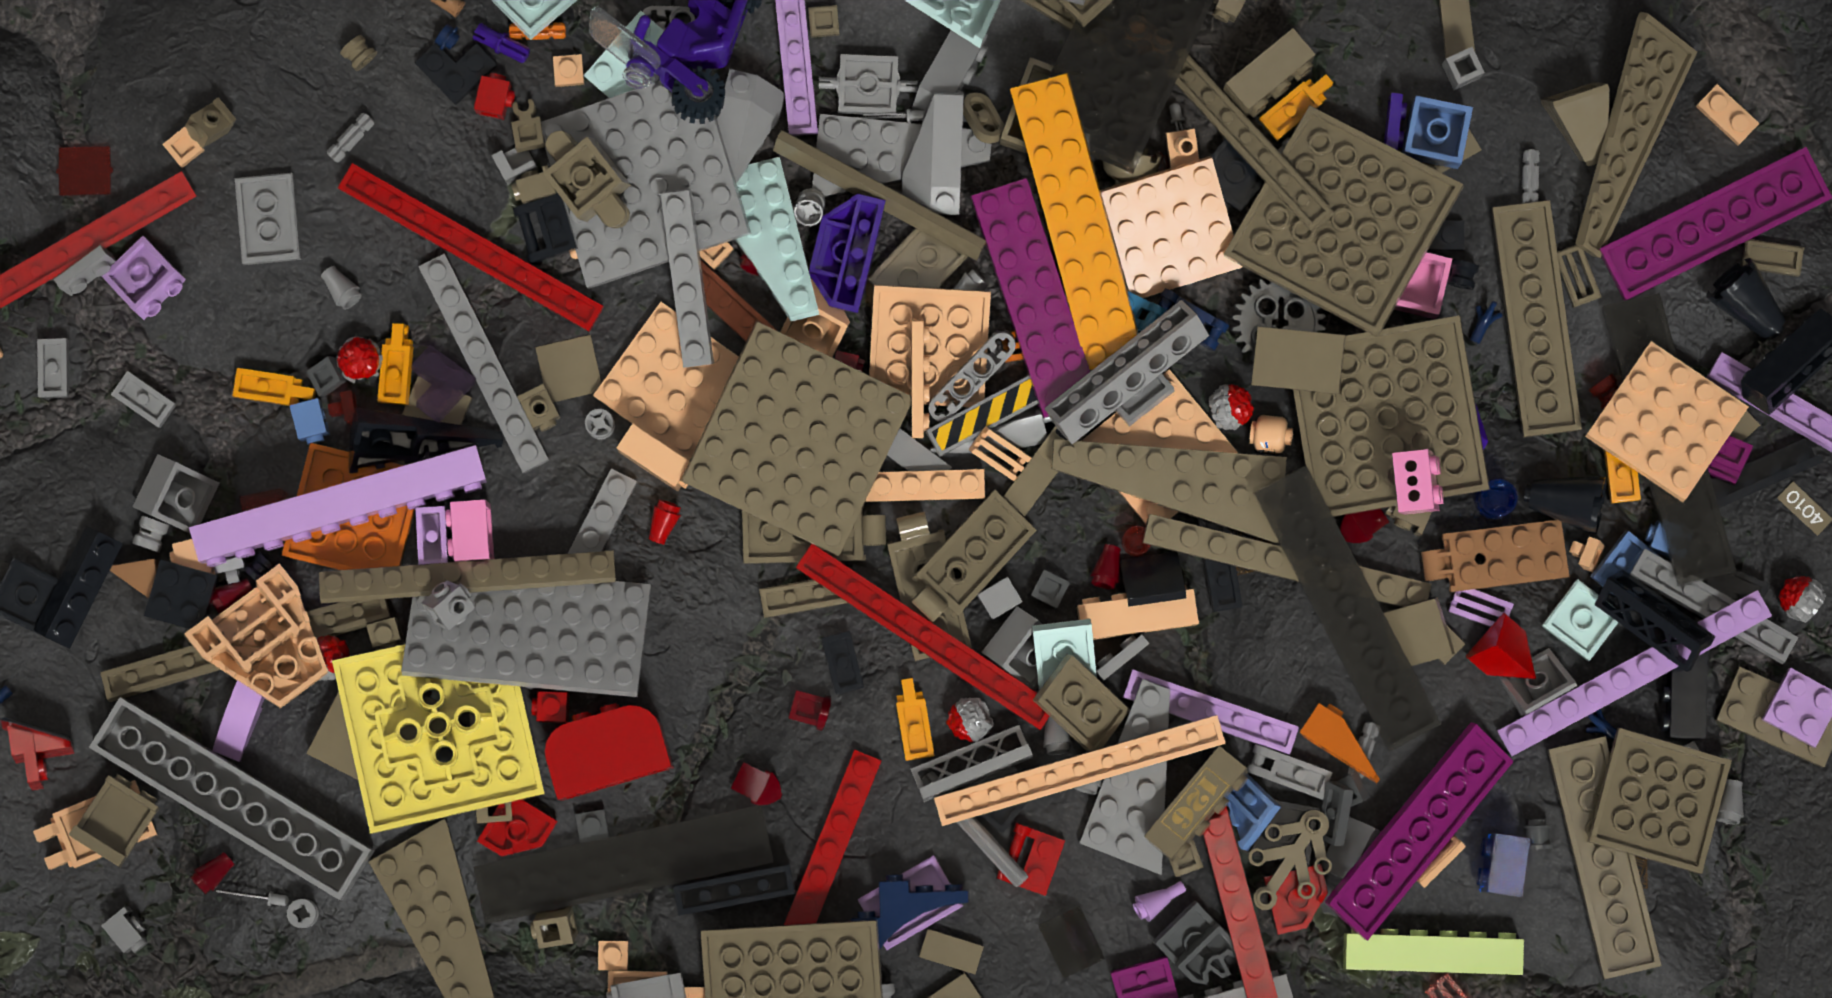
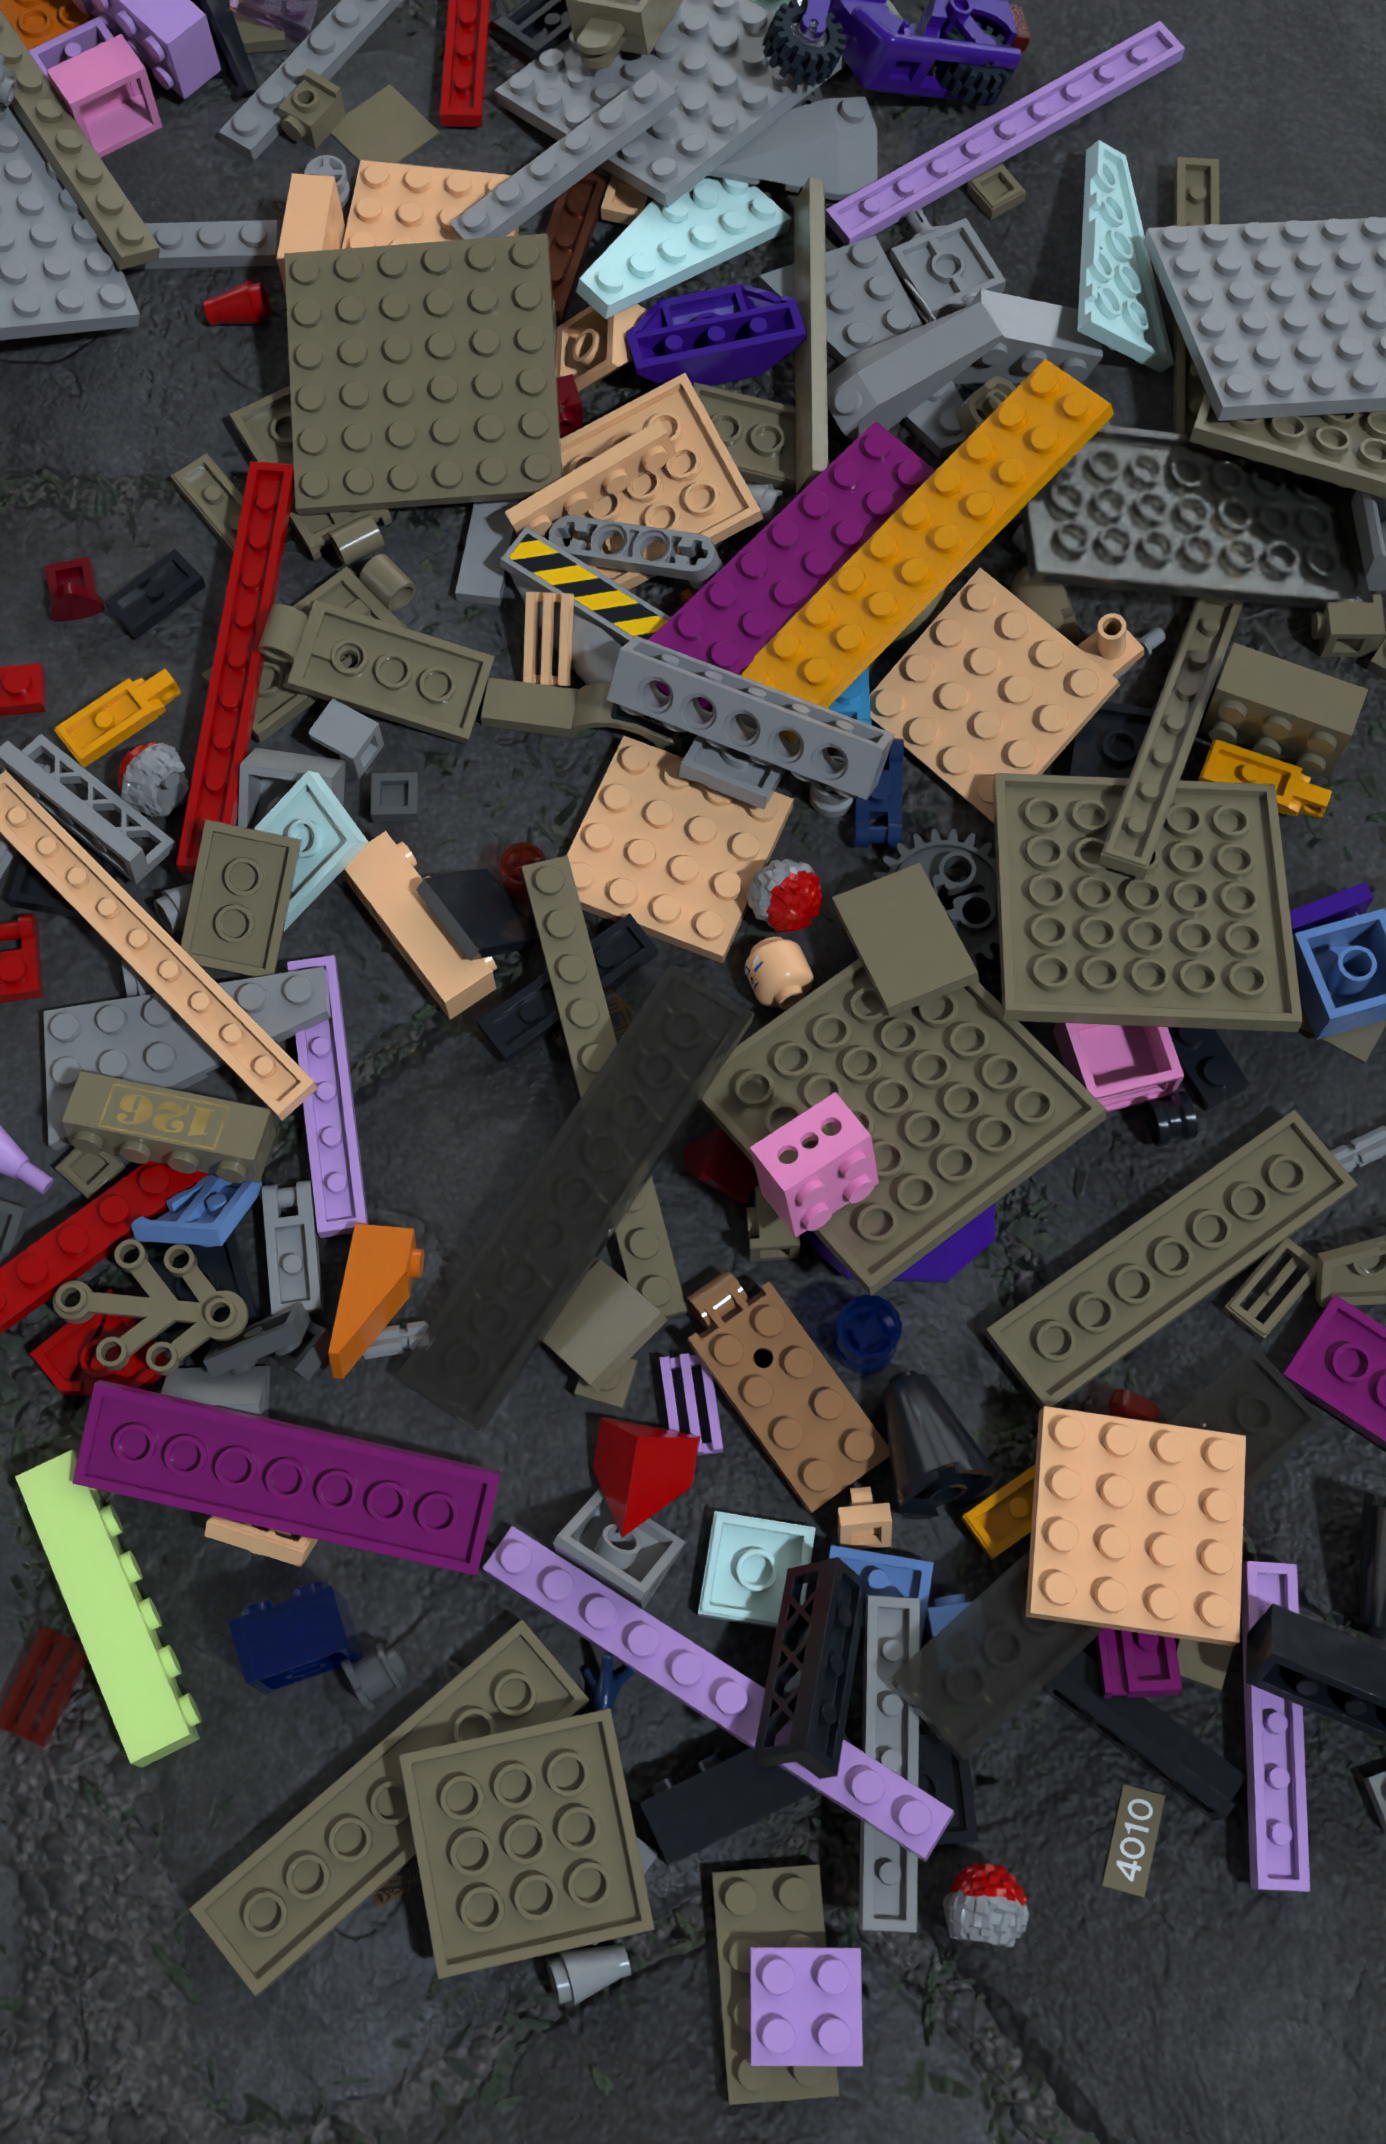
camera: 65 degrees right, 15 degrees down
light grey wheel [794,188,826,226] -> none
light nougat plate [865,469,985,502] -> none
dark tan wing [1051,439,1287,544] -> none
dark red cone [1090,544,1121,590] -> none
light grey plate [1096,635,1149,682] -> none
dark blue bar [1470,301,1502,344] -> none

